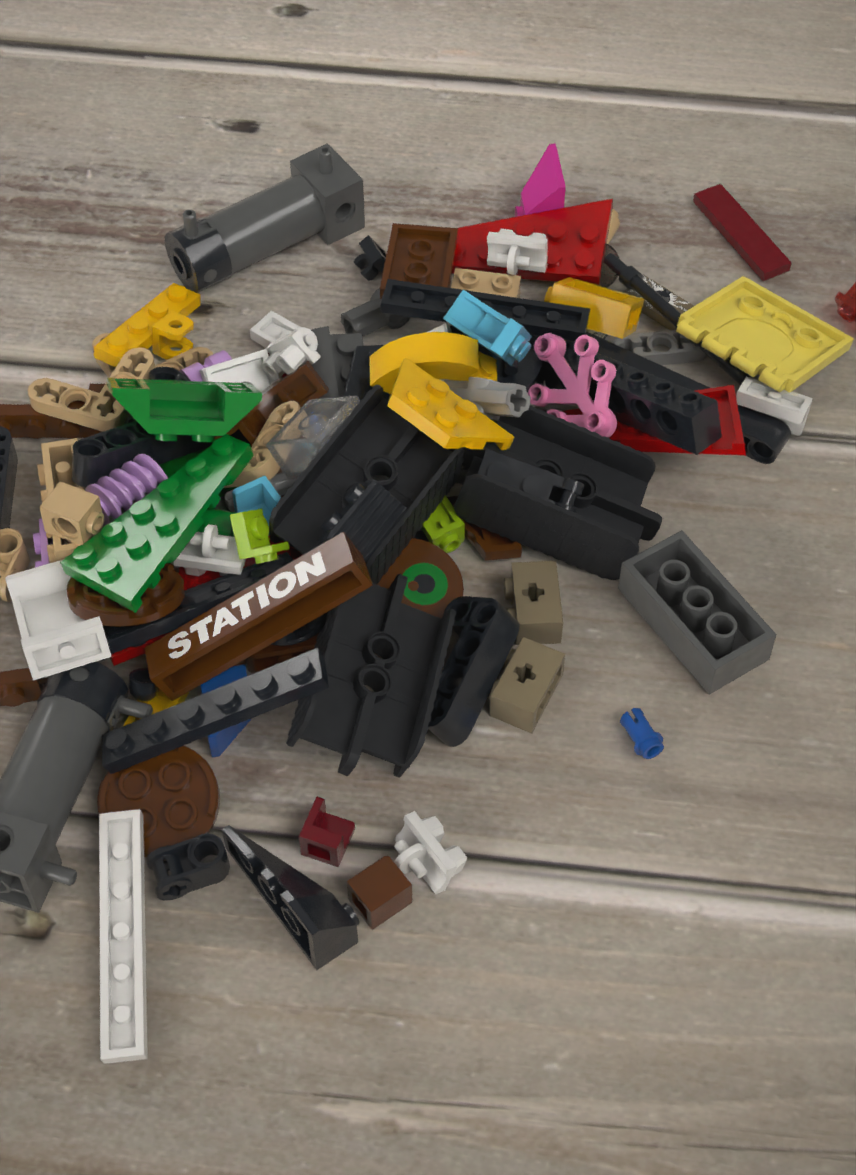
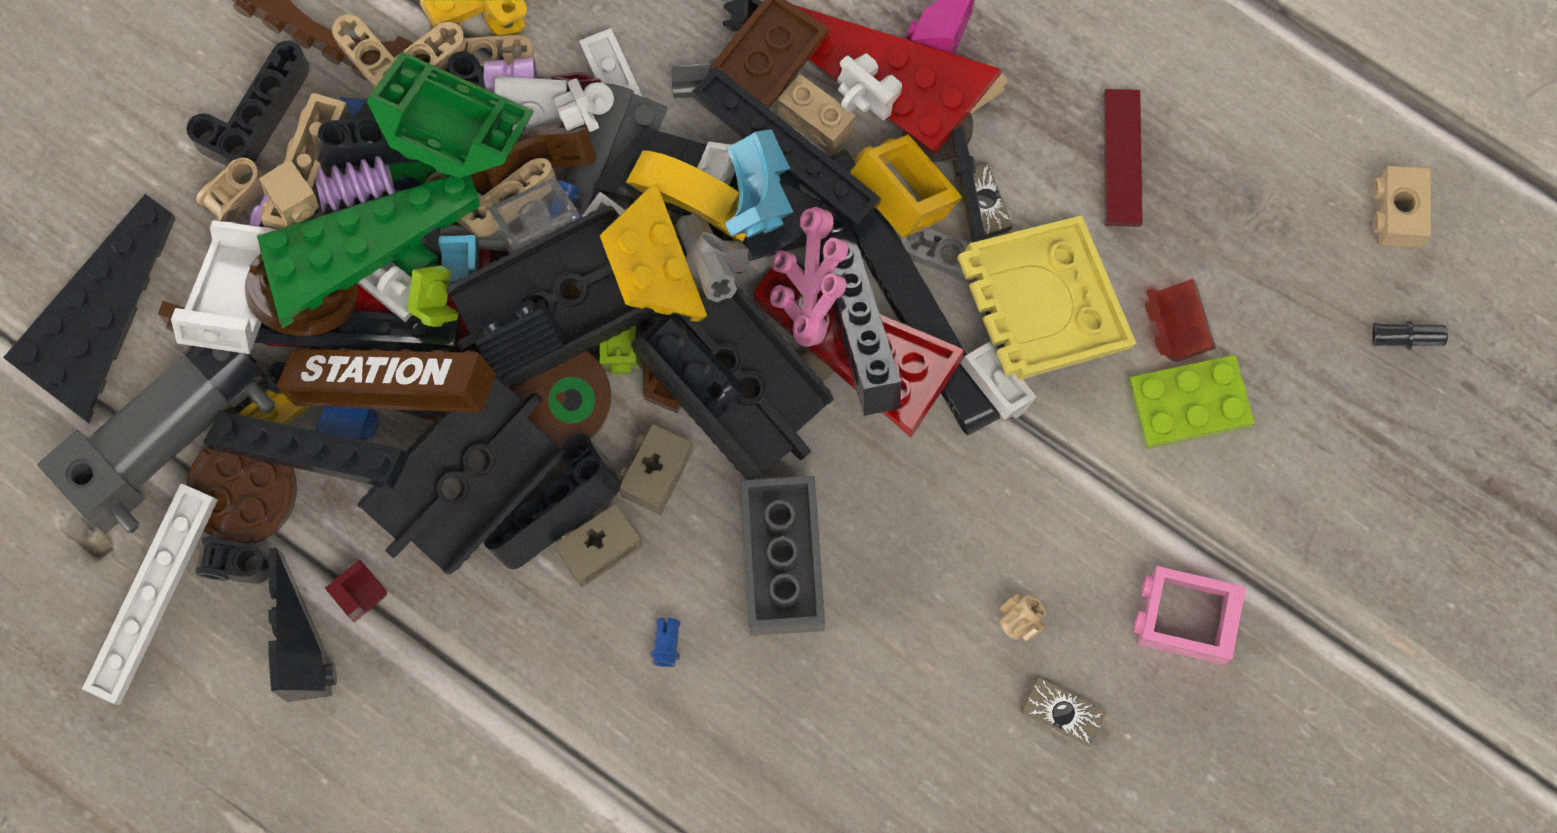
camera: 30 degrees right, 20 degrees up
reddish brown panel [347,856,412,930] -> none
white hips [394,811,467,895] -> none

